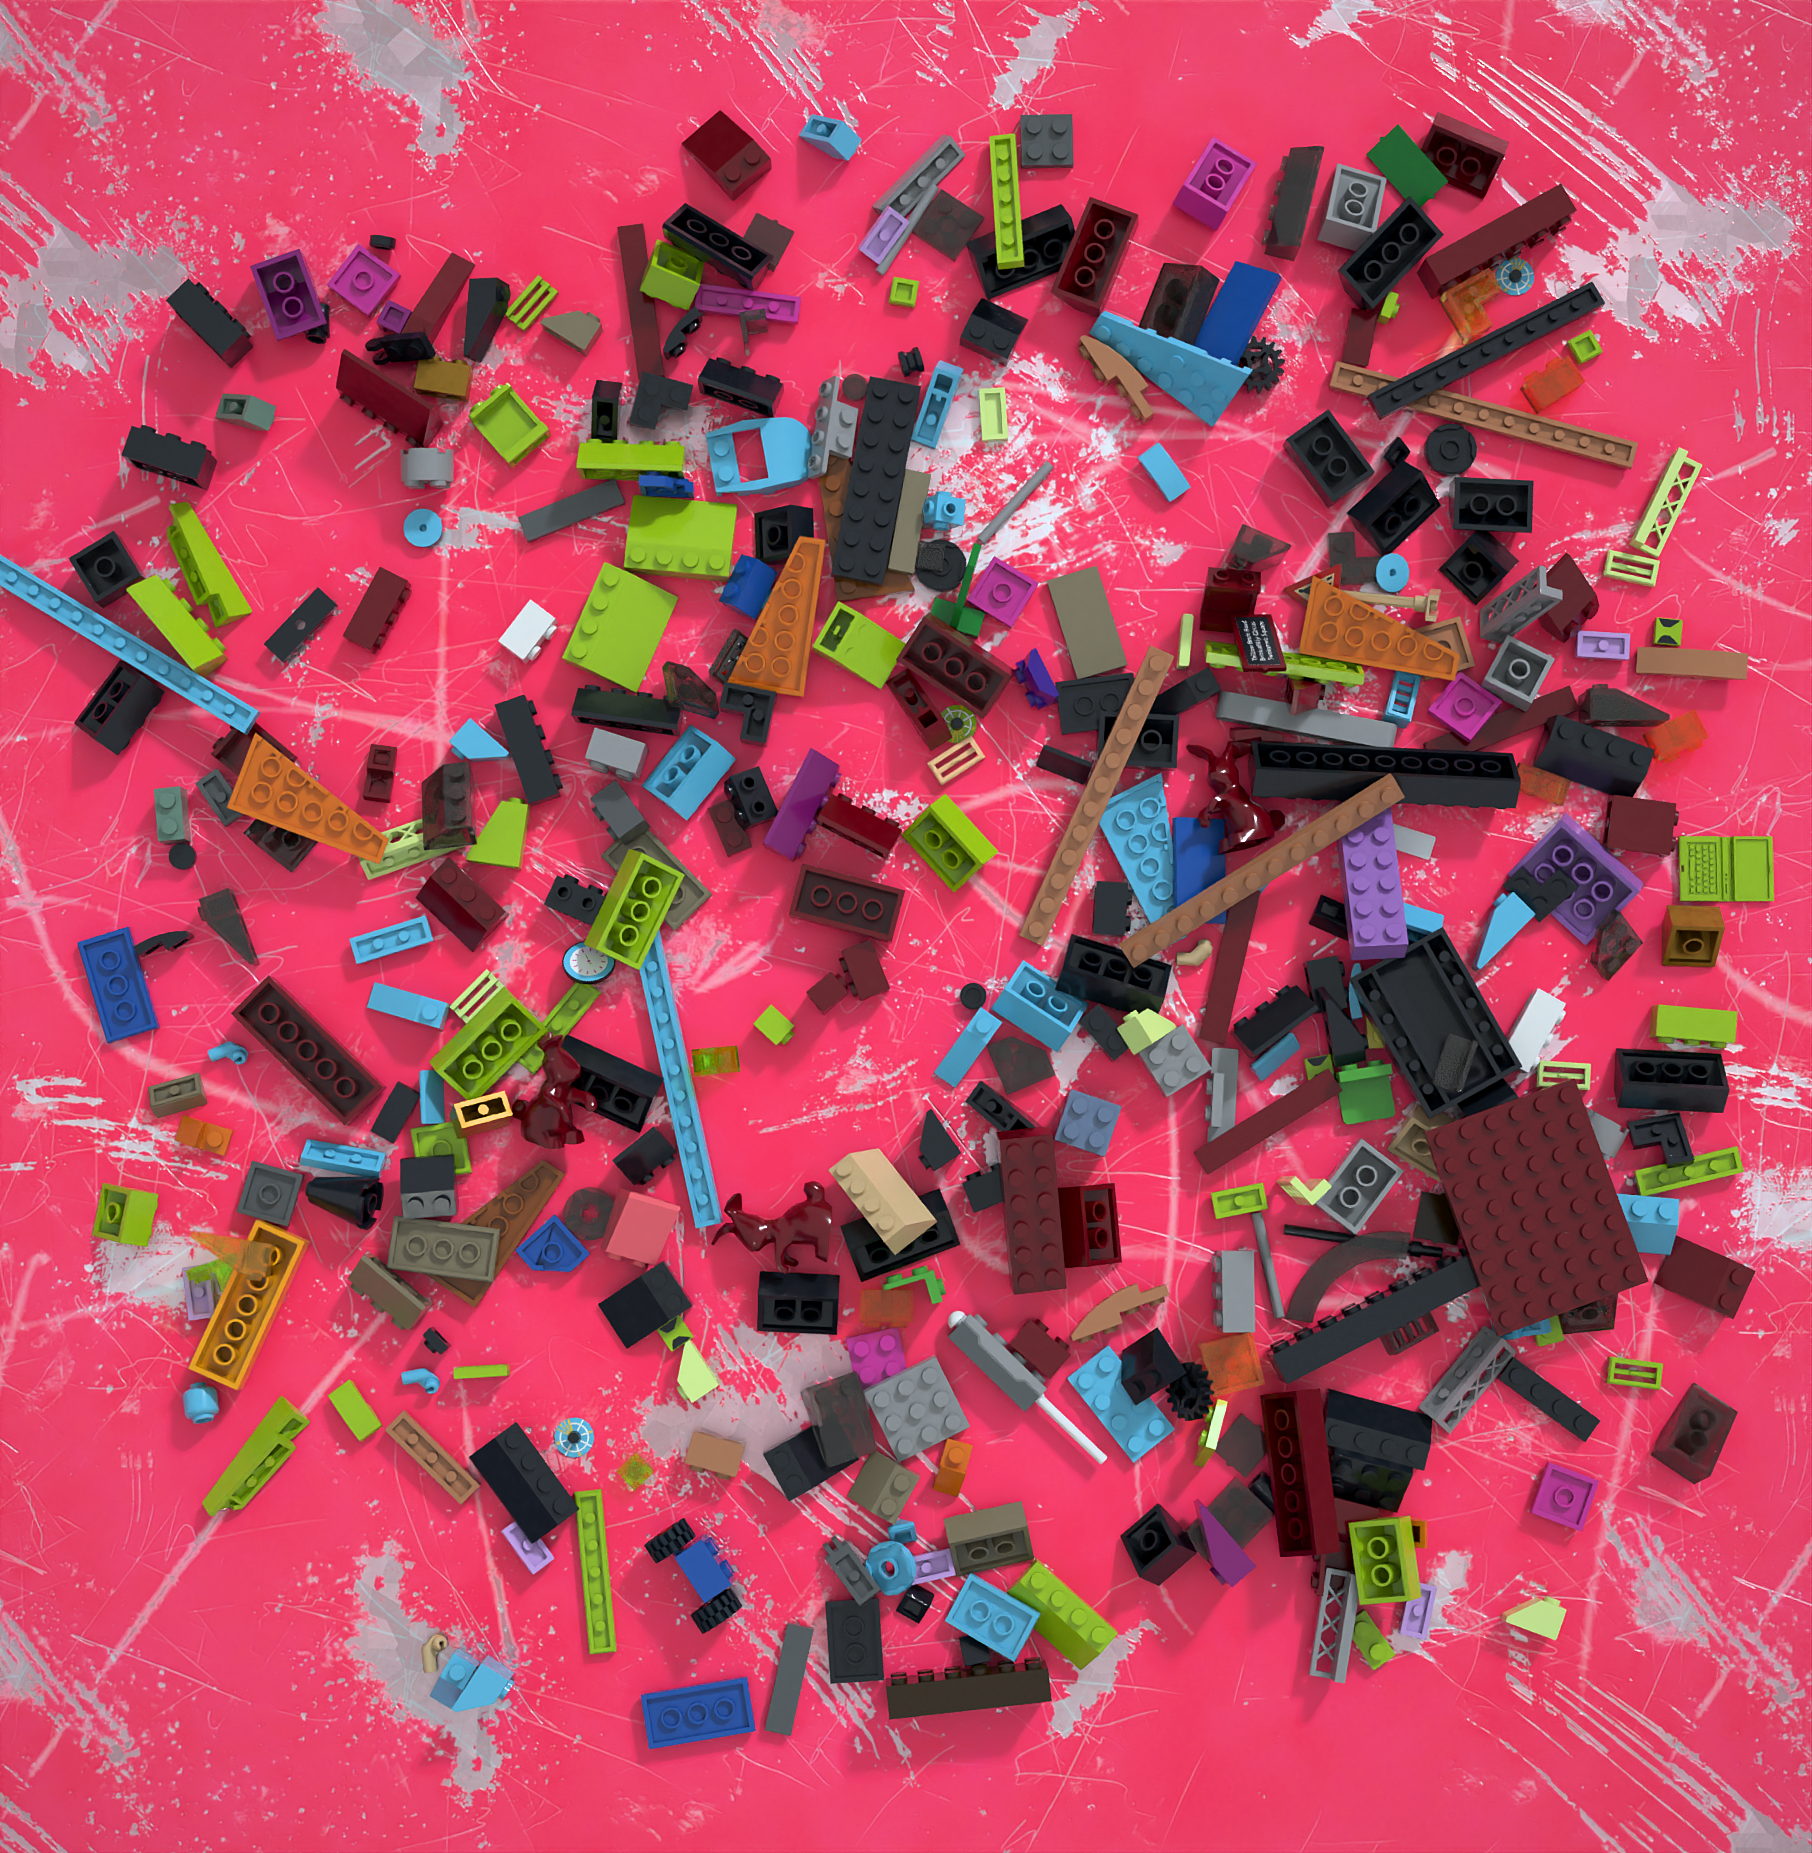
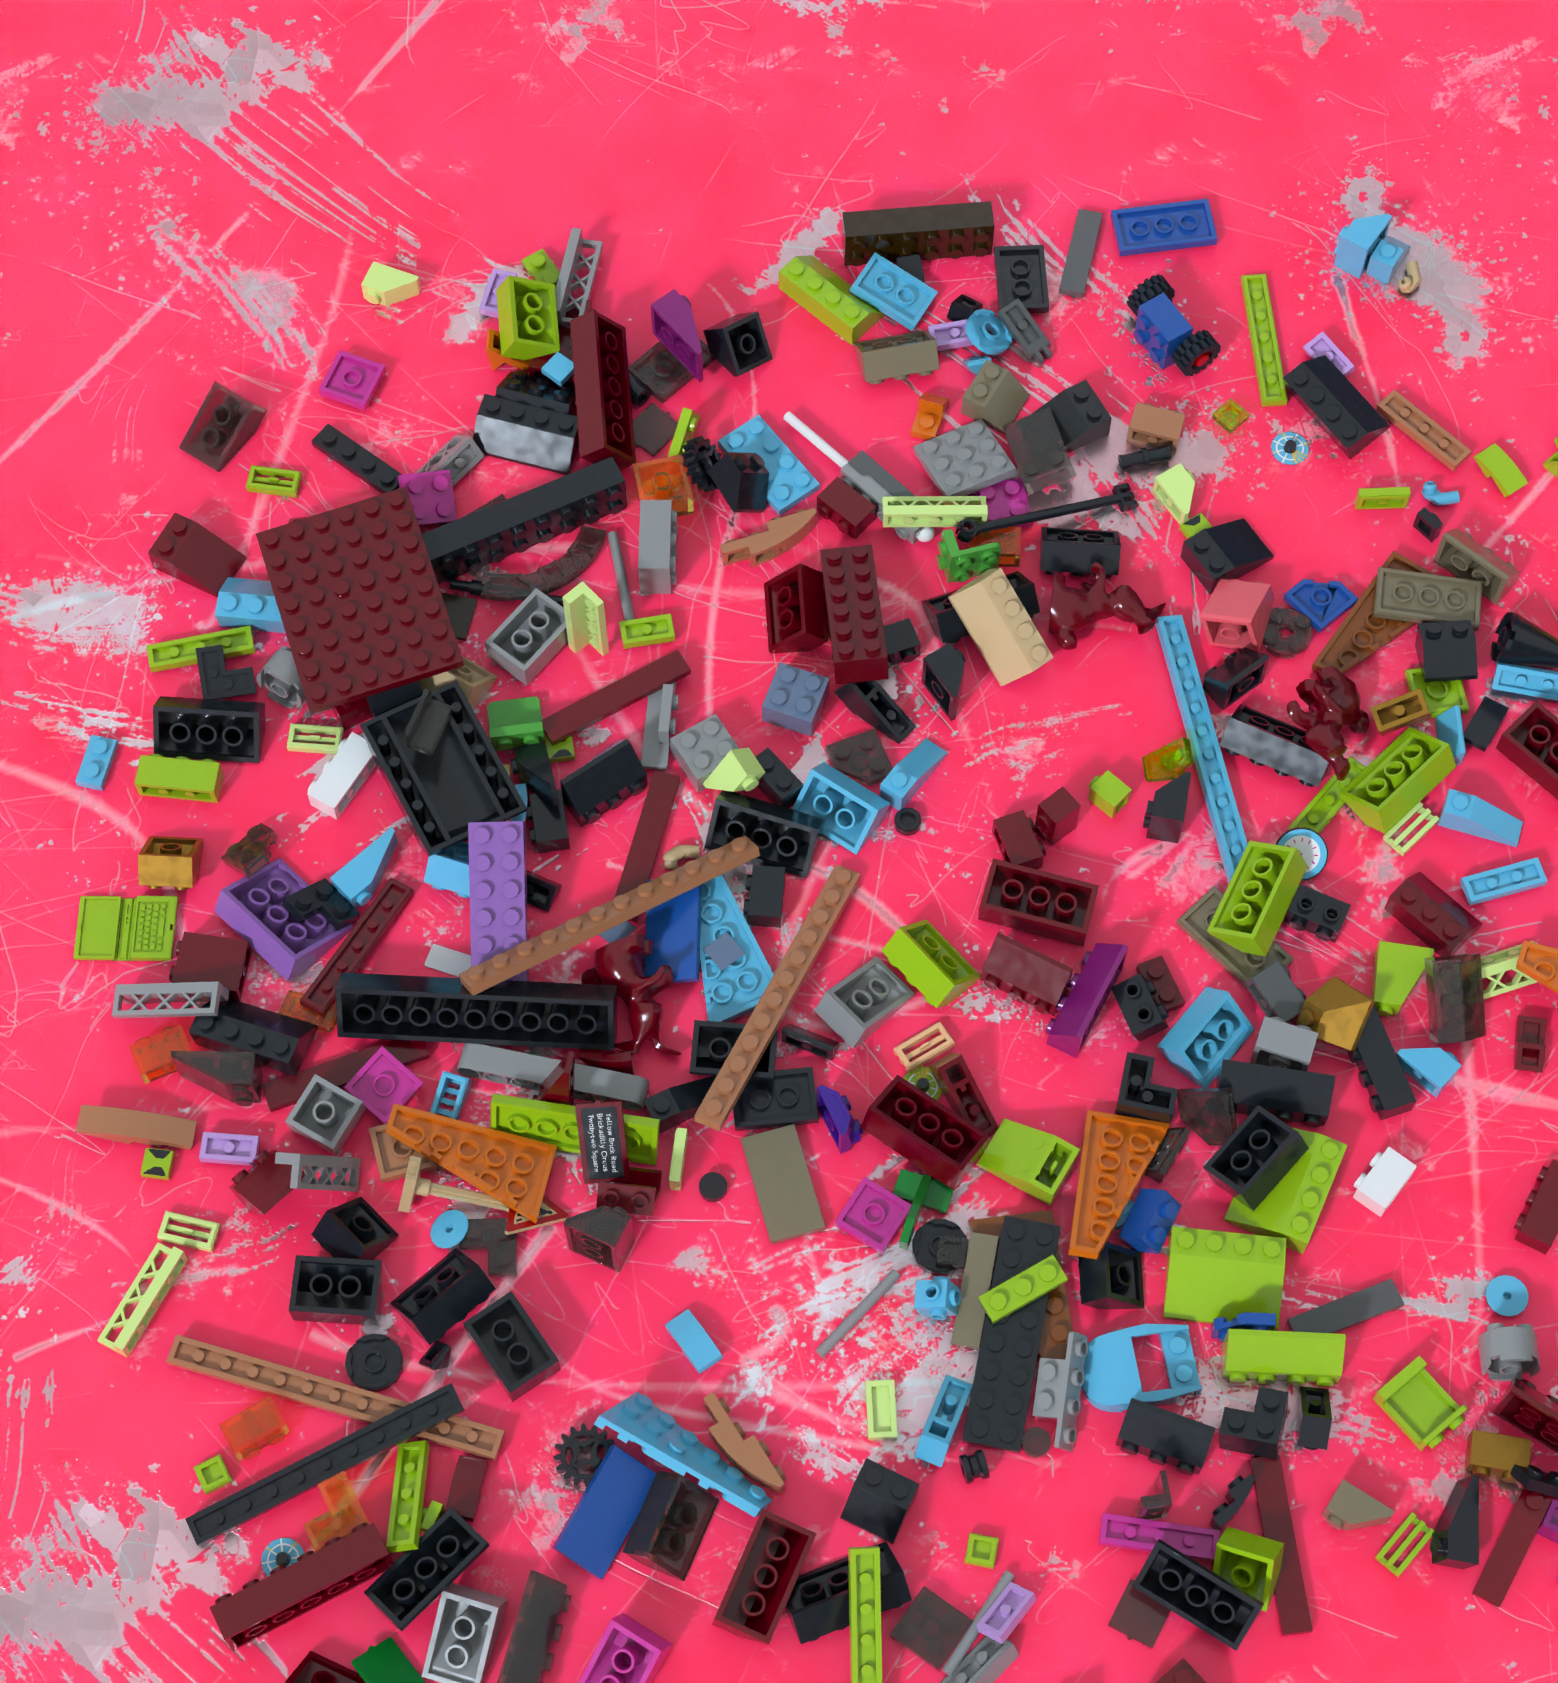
camera: 170 degrees left, 20 degrees down
none -> medium azure plate [75,735,119,791]
none -> light grey fence [112,981,229,1018]
none -> dark red tile [300,878,414,1018]
none -> lime plate [386,1440,430,1553]
none -> dark pink plate [398,470,457,526]
none -> medium azure tile [541,351,574,386]
none -> black tile [699,1172,727,1202]
none -> sand blue sticker [703,932,745,971]
none -> light grey slope [814,956,915,1049]
none -> yellowish green fence [882,496,988,527]
none -> black hinge [955,483,1139,543]
none -> lime plate [978,1255,1068,1324]
none -> black pin [1118,444,1172,471]
none -> black slope [1143,772,1191,843]
none -> black brick [1203,1105,1309,1211]
none -> pearl gold slope [1295,976,1375,1051]

